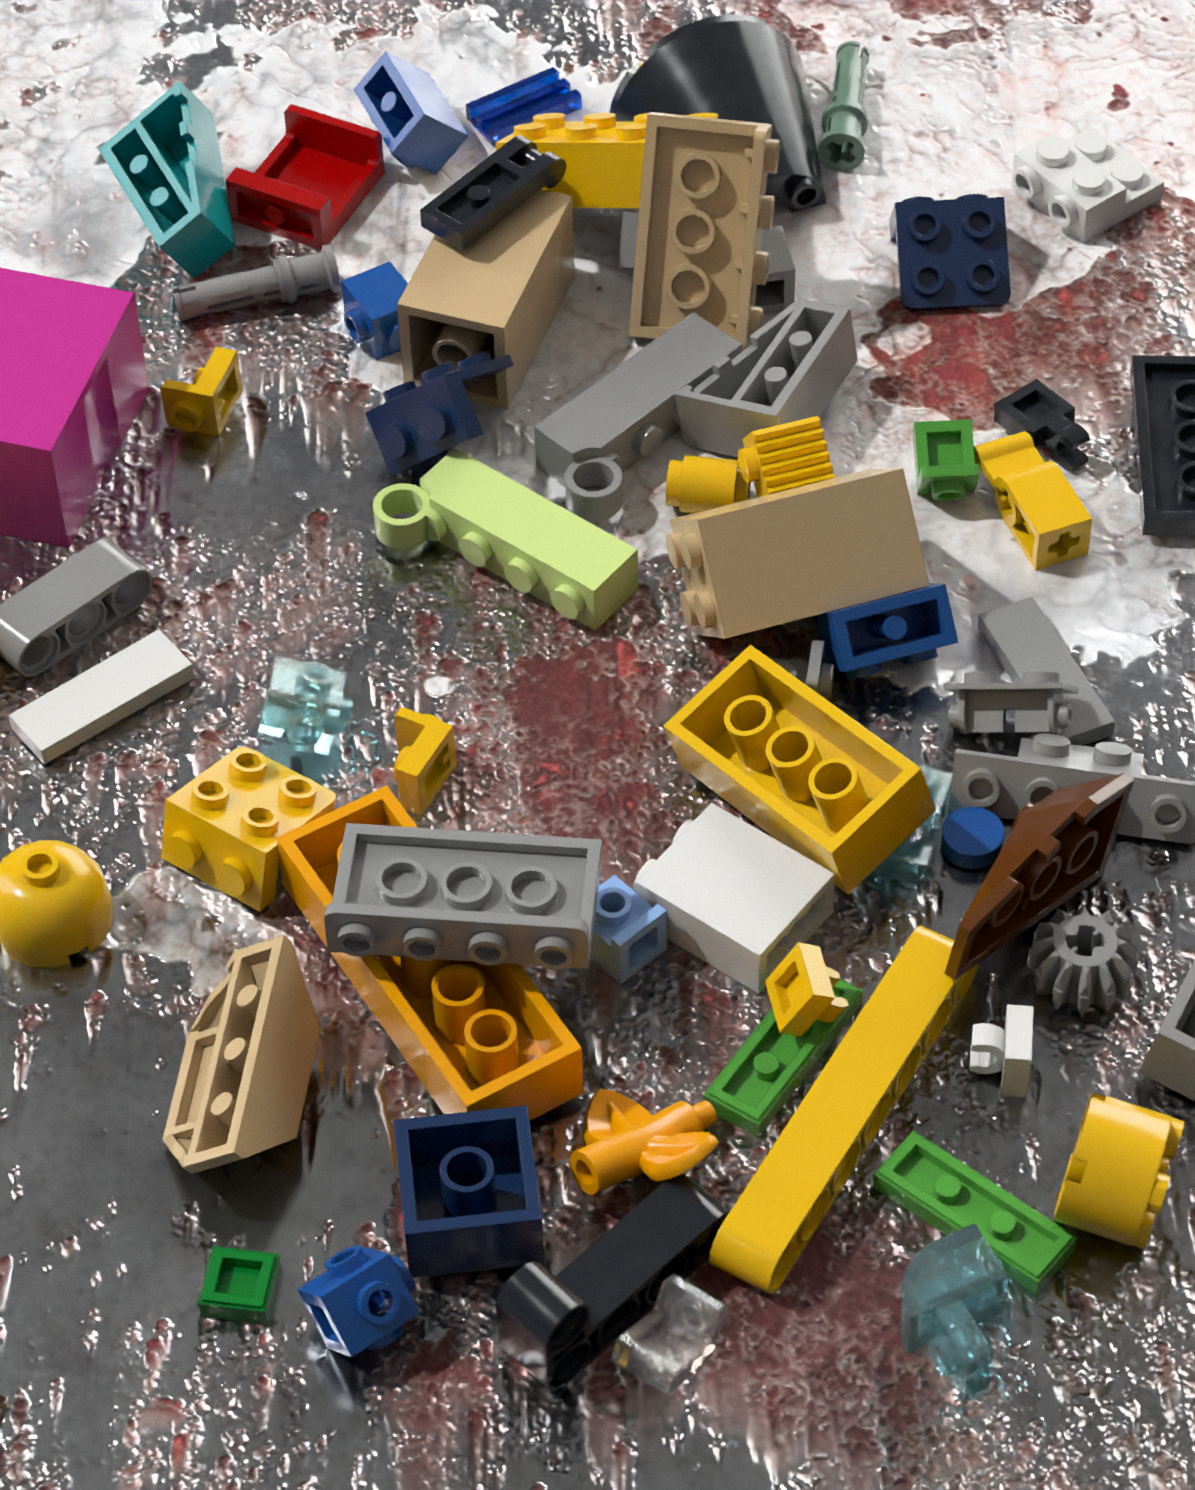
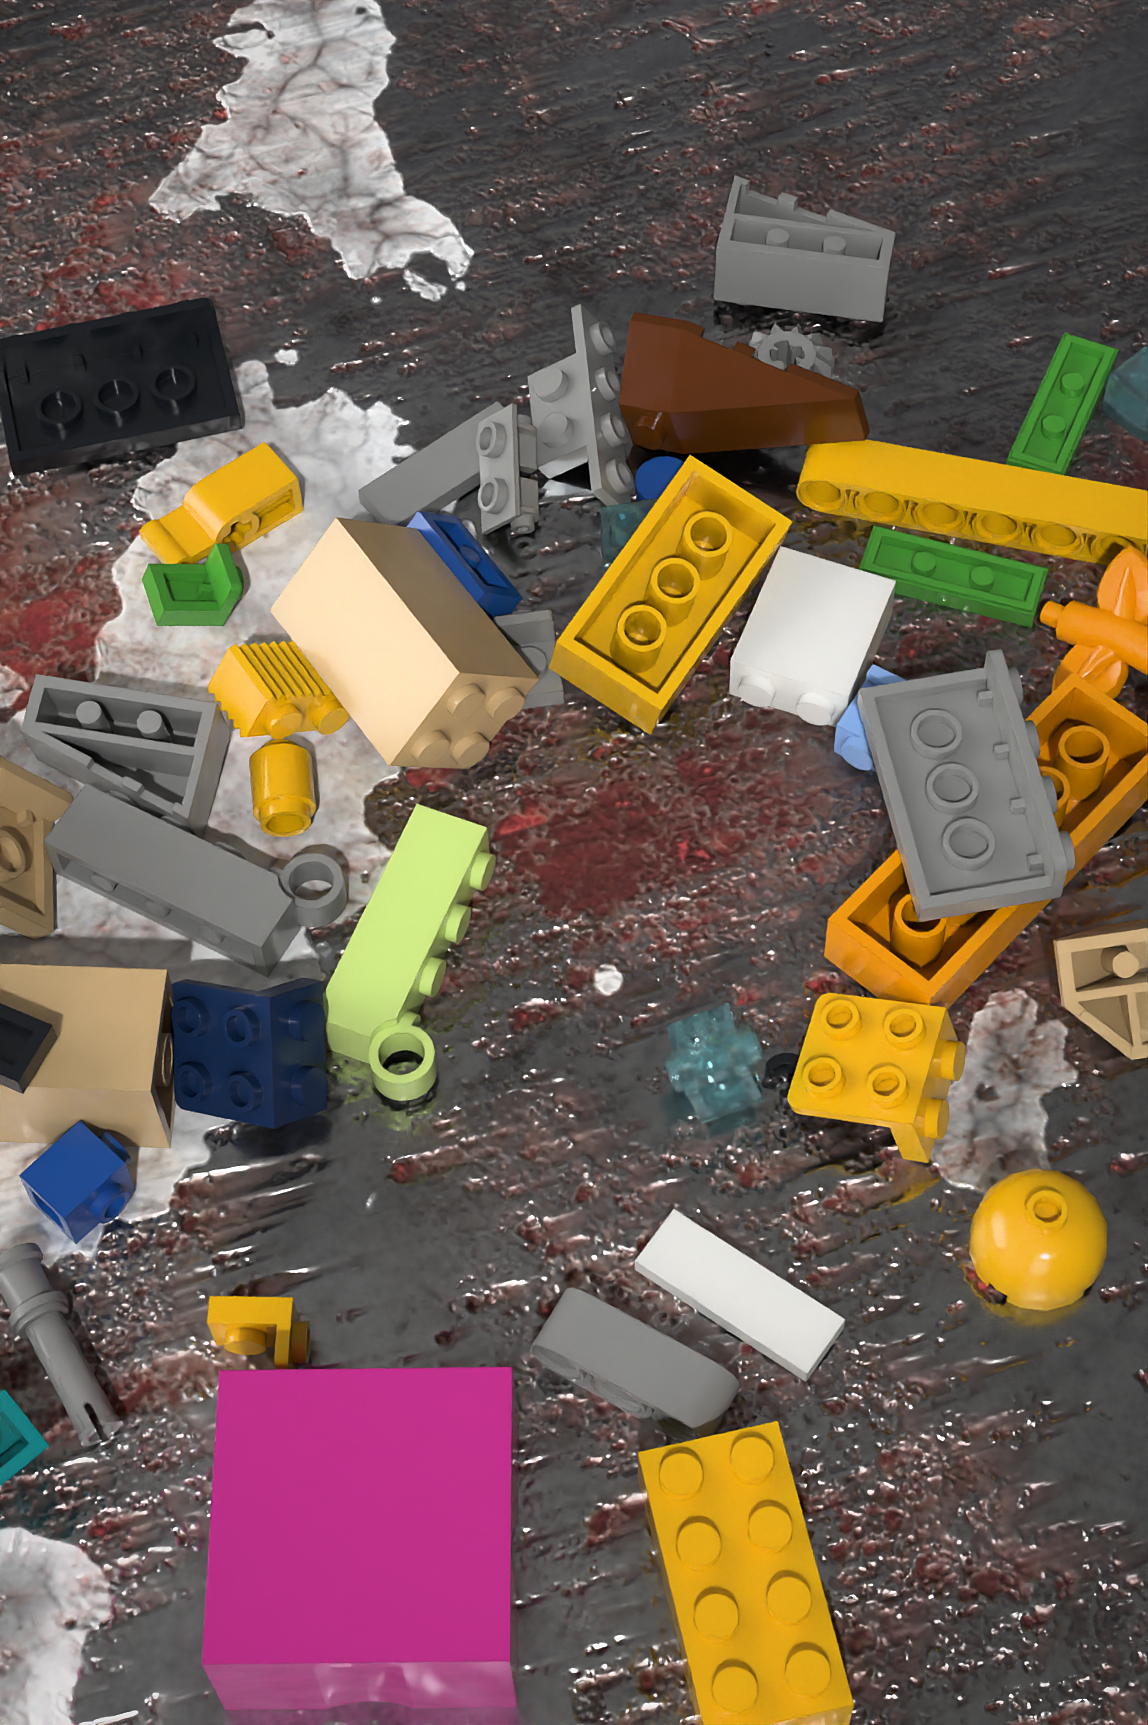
camera: 105 degrees left, 10 degrees up
yellow bracket [393,707,457,816] -> none
yellow tile [765,942,849,1037] -> none
white tile [969,1004,1034,1098] -> none
black plate [994,379,1090,472] -> none
yellow brick [1053,1093,1185,1249] -> none

